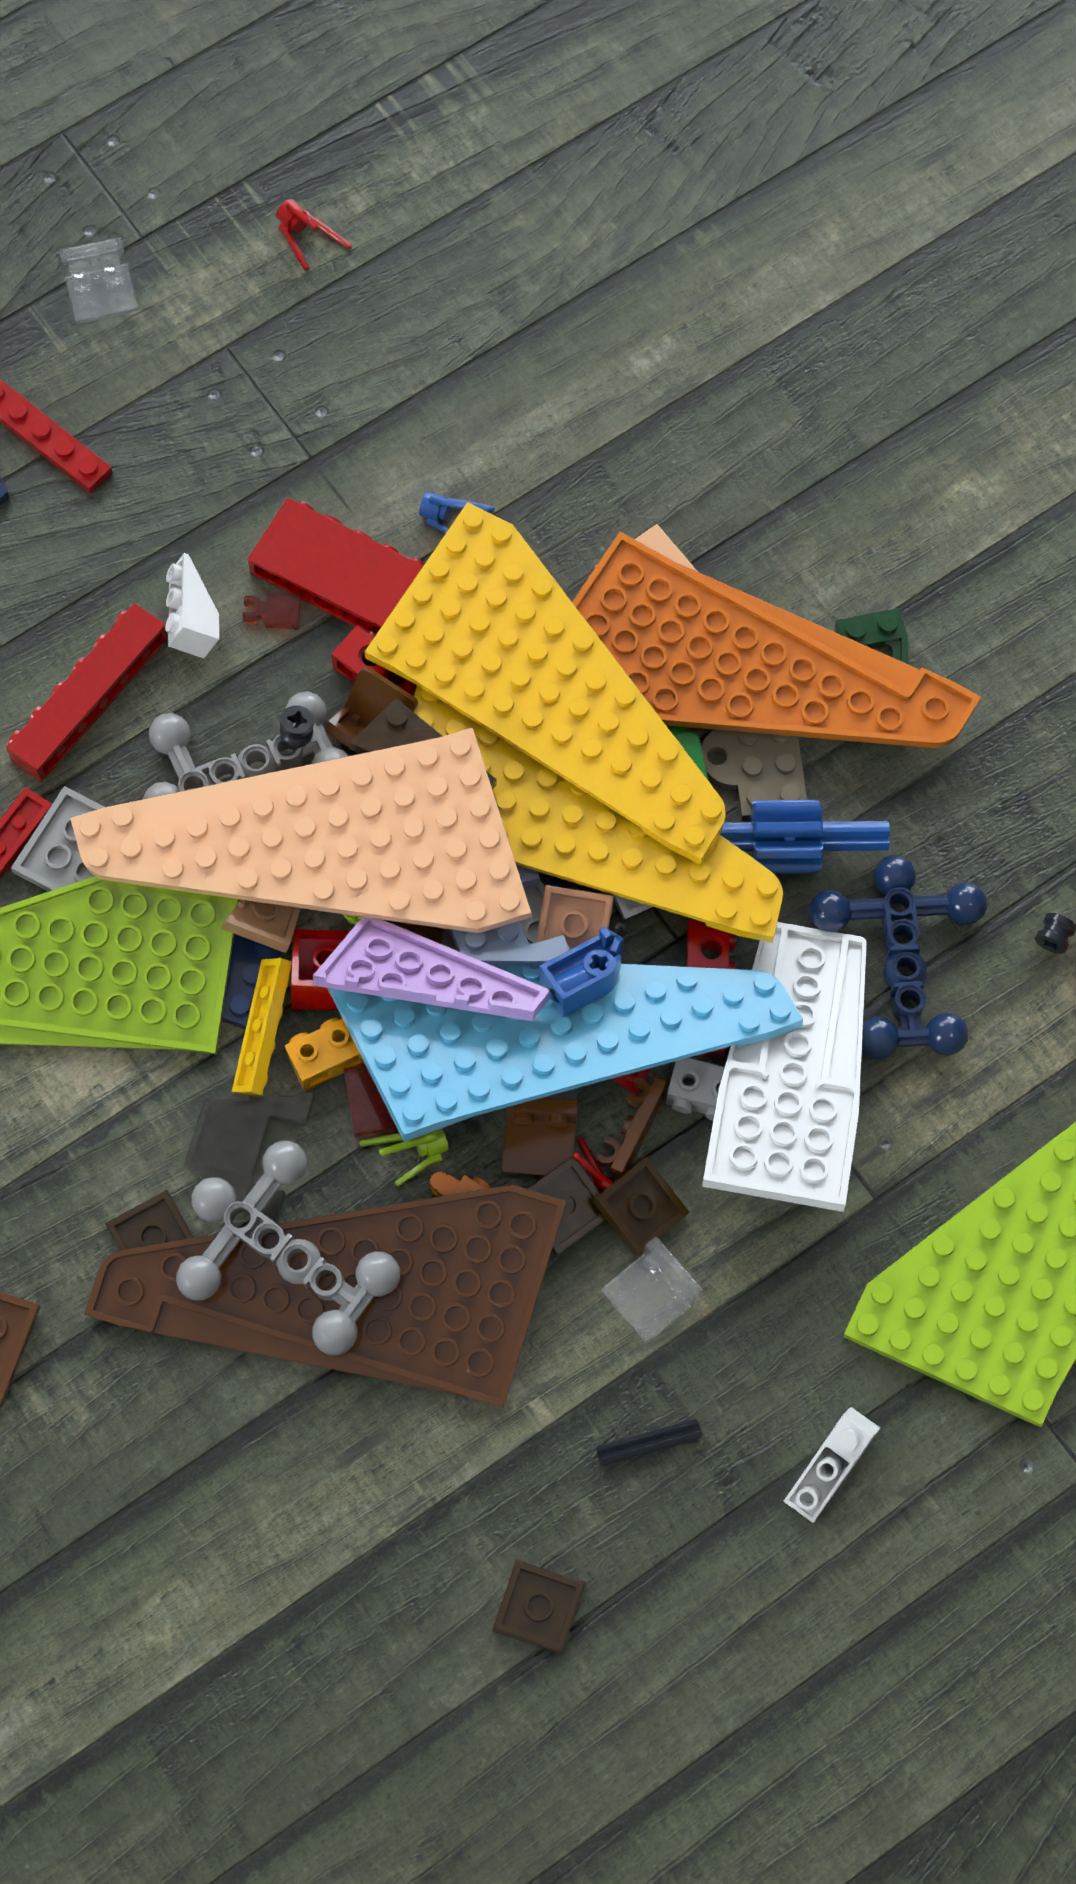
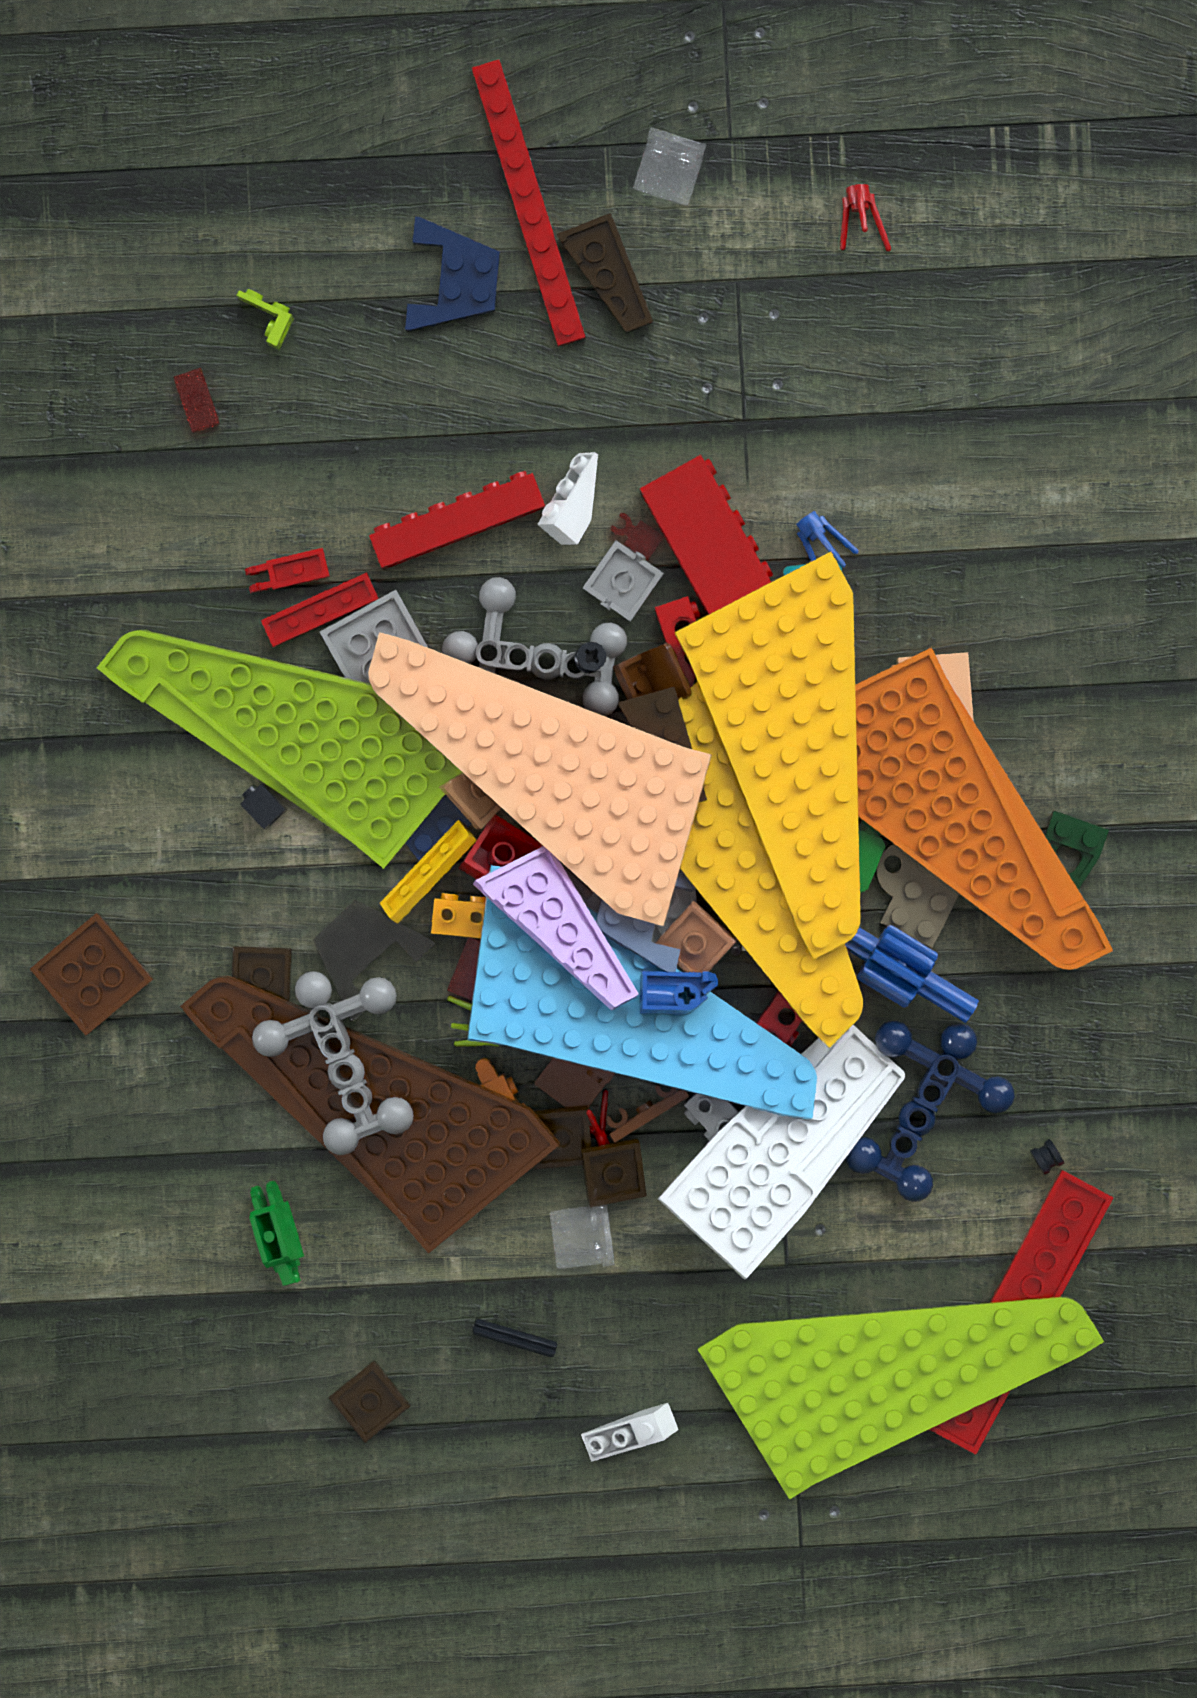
camera: 35 degrees right, 20 degrees up
none -> black brick [240,784,287,830]
none -> green hinge [249,1181,305,1286]
none -> dark brown wing [557,213,653,333]
none -> light grey plate [583,540,664,622]

